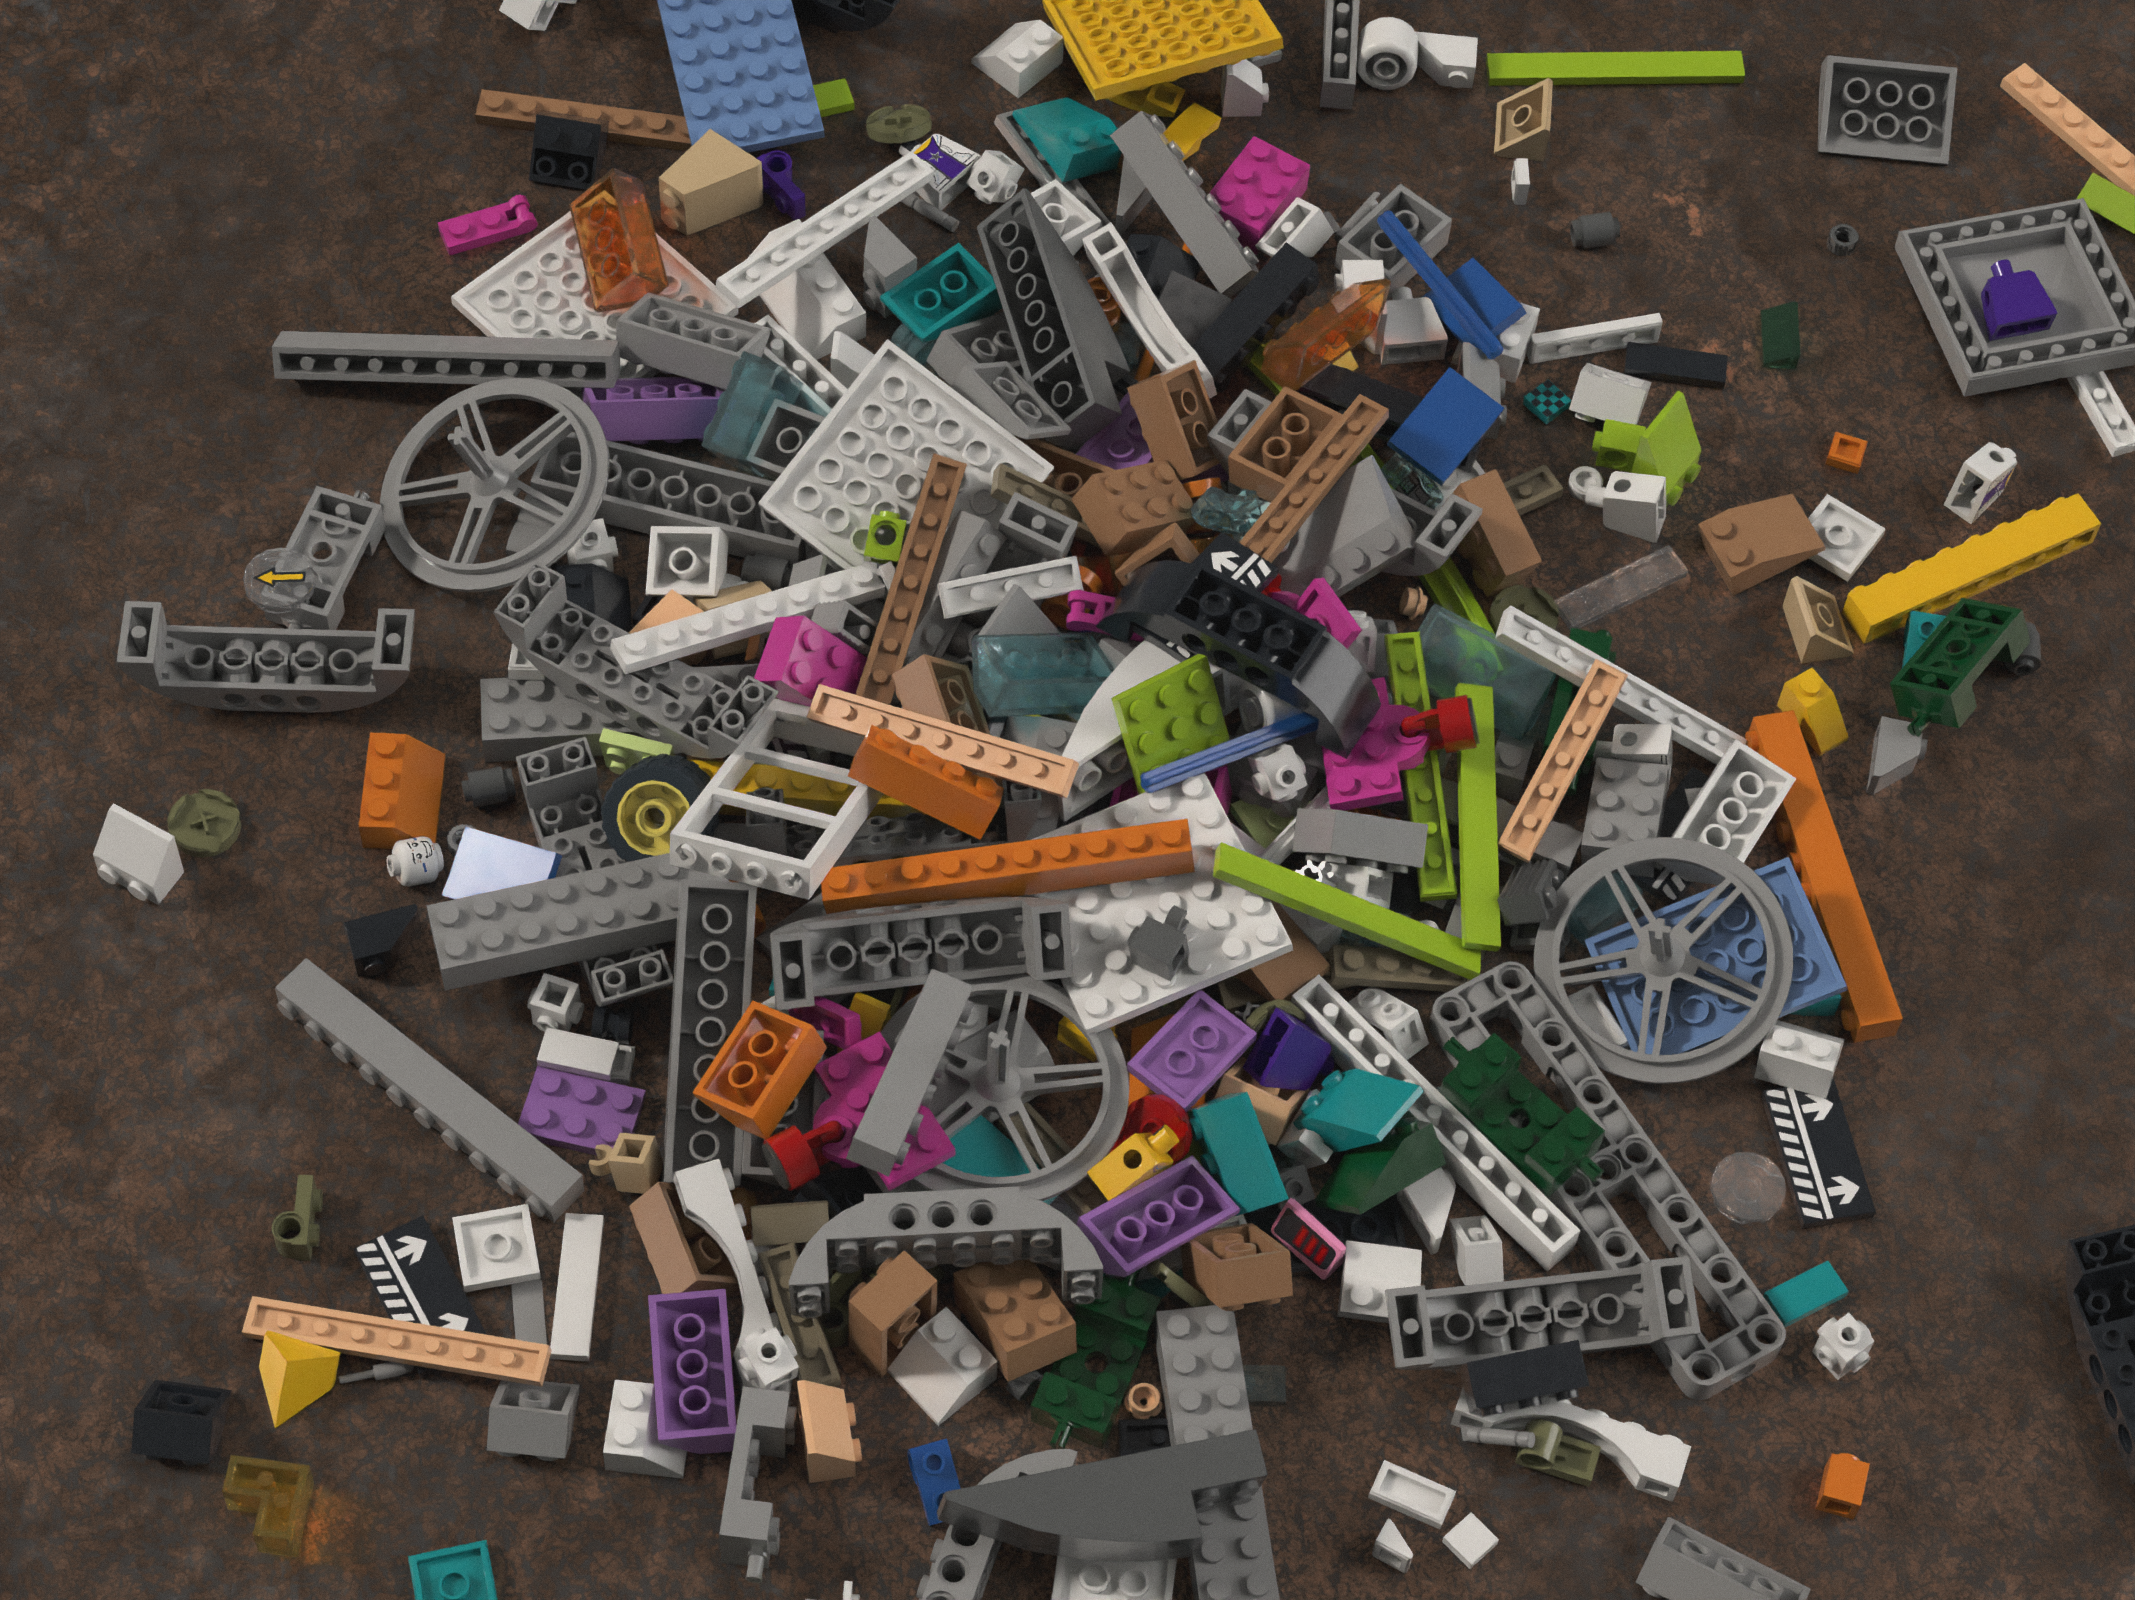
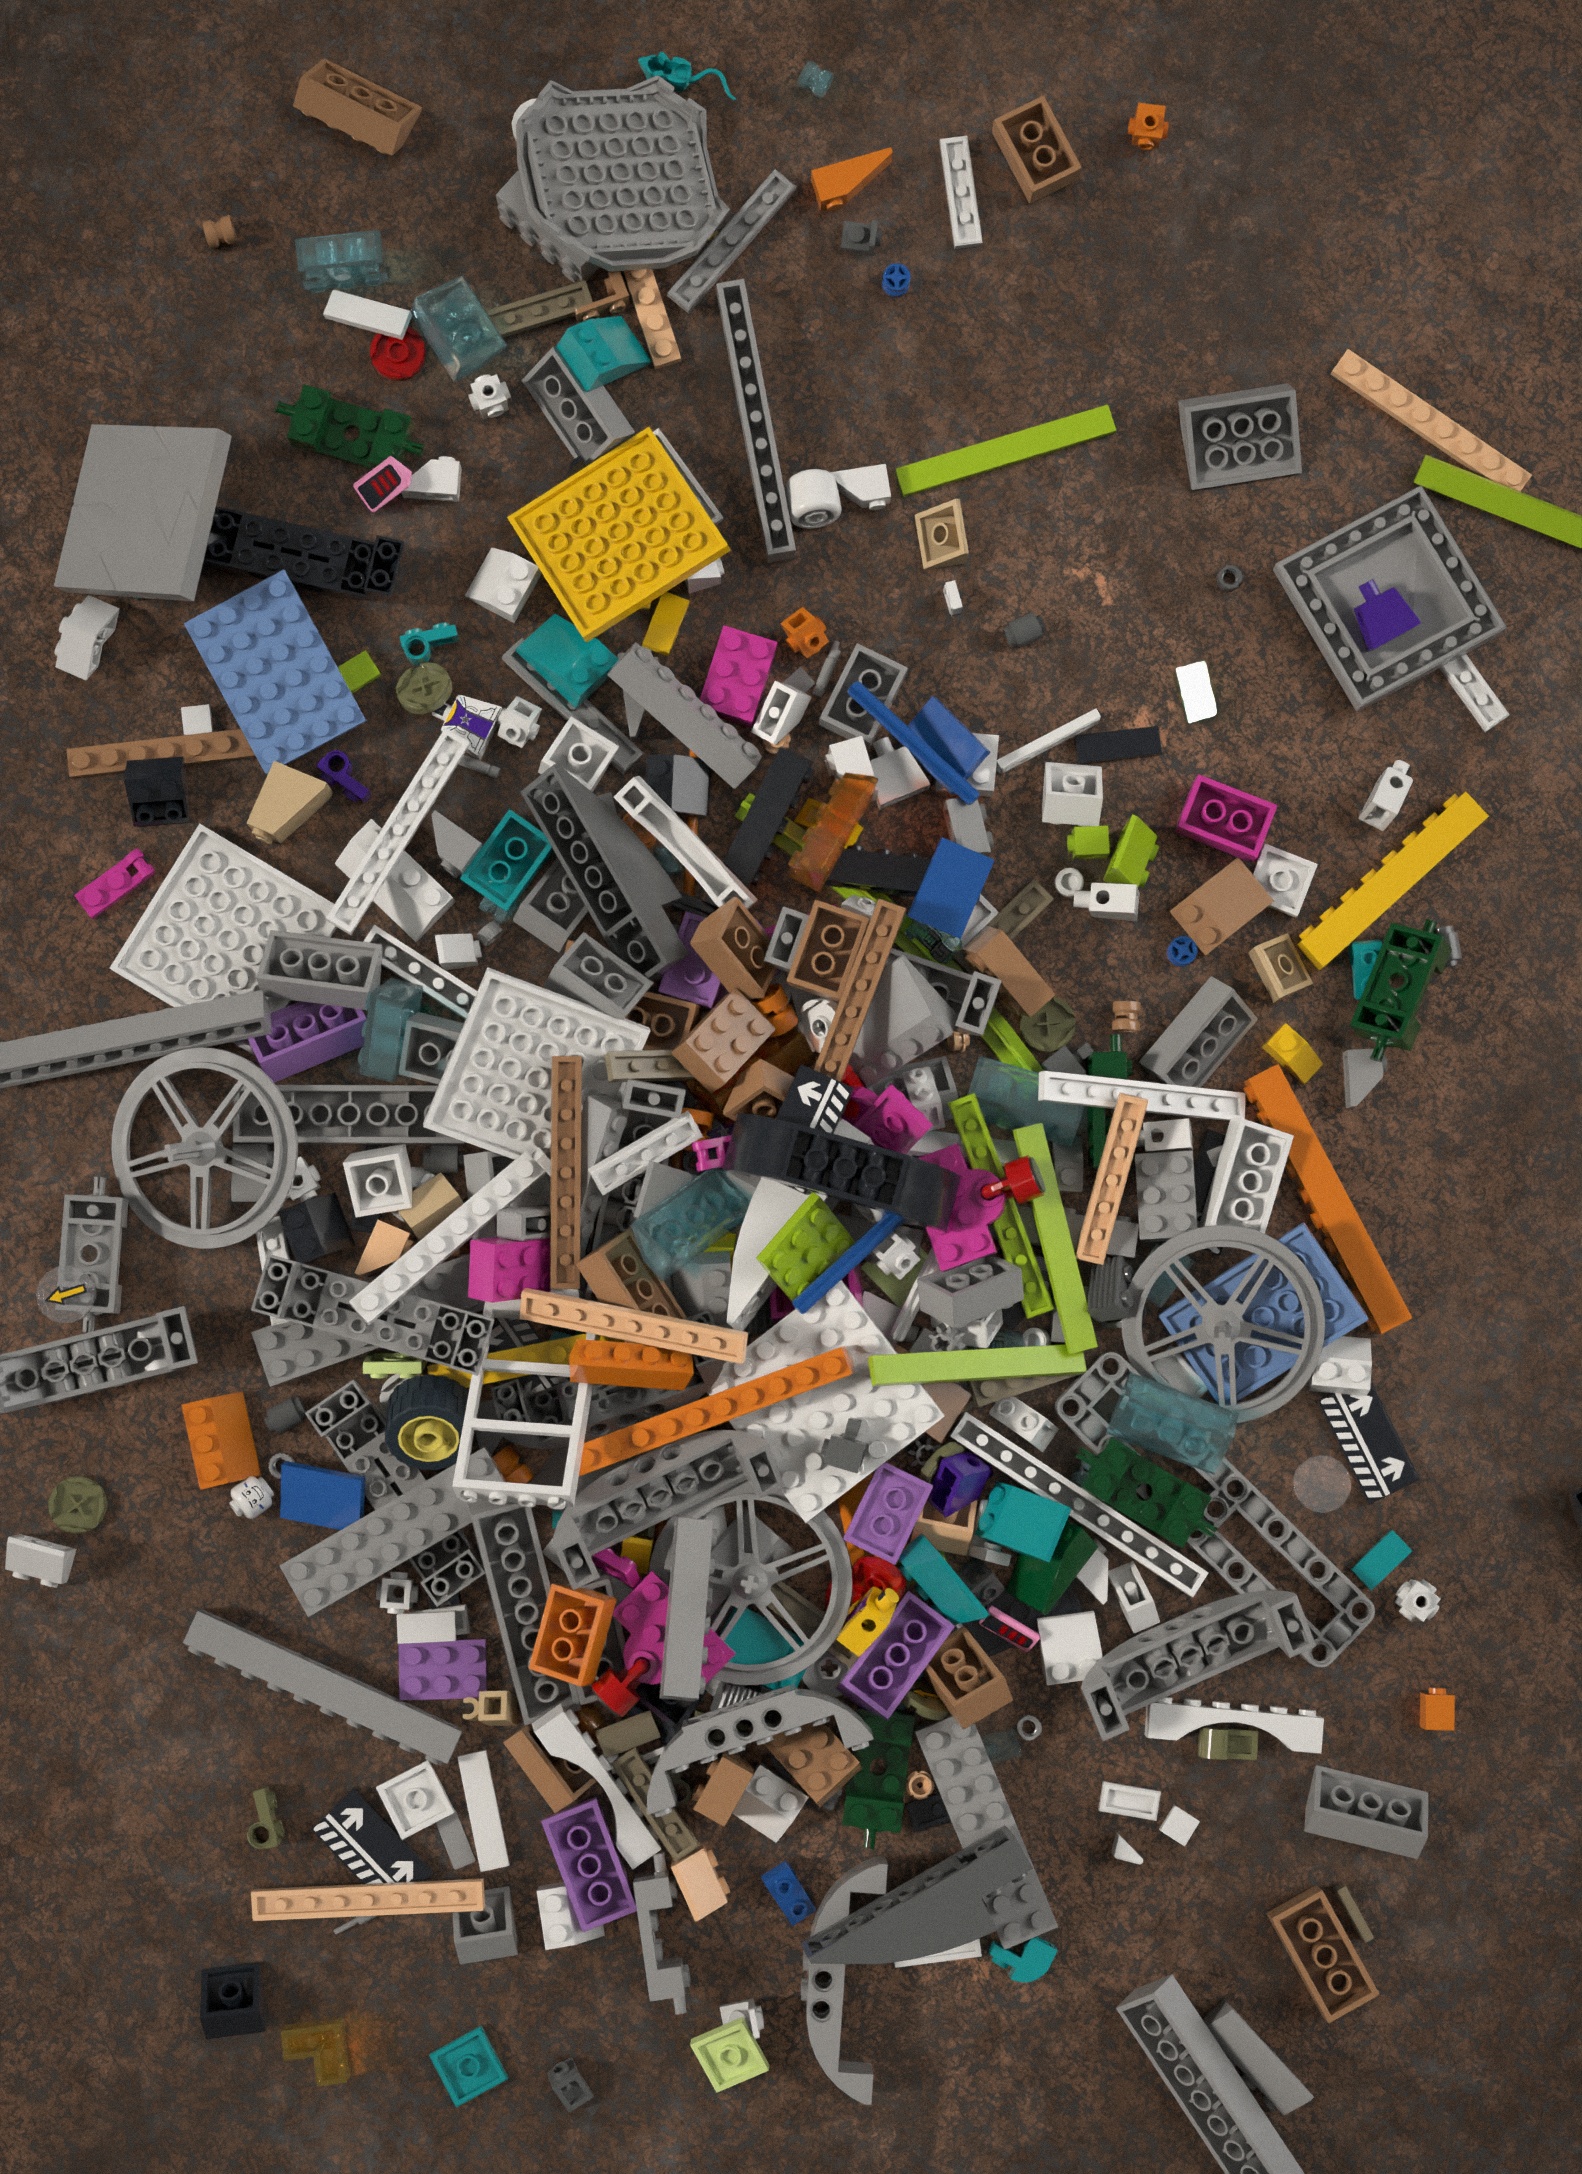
camera: 20 degrees left, 25 degrees up
yellow slope [259,1330,341,1428] -> none
black slope [344,904,421,977] -> none
clear orange slope [569,168,669,312] -> none
white brick [738,1327,799,1390] -> none
lime brick [864,511,906,567] -> none
flat silver tile [1157,270,1232,346] -> none
clear light blue leg [1191,487,1262,536] -> none
black brick [1459,1340,1589,1417] -> none
light grey wheel [1461,1426,1535,1448] -> none
teal tile [1522,379,1572,425] -> none
clear tile [1554,545,1688,631] -> none
orange tile [1825,431,1868,474] -> none
none -> white tile [181,704,213,735]
none -> teal plate [399,623,460,665]
none -> orange brick [780,607,829,658]
none -> light grey axle [1015,1714,1042,1741]
none -> clear light blue slope [1106,1372,1239,1475]
none -> medium nougat wheel [1112,1001,1141,1033]
none -> light grey slope [1139,976,1258,1088]
none -> blue wheel [1167,936,1198,967]
none -> dark pink brick [1174,774,1278,863]

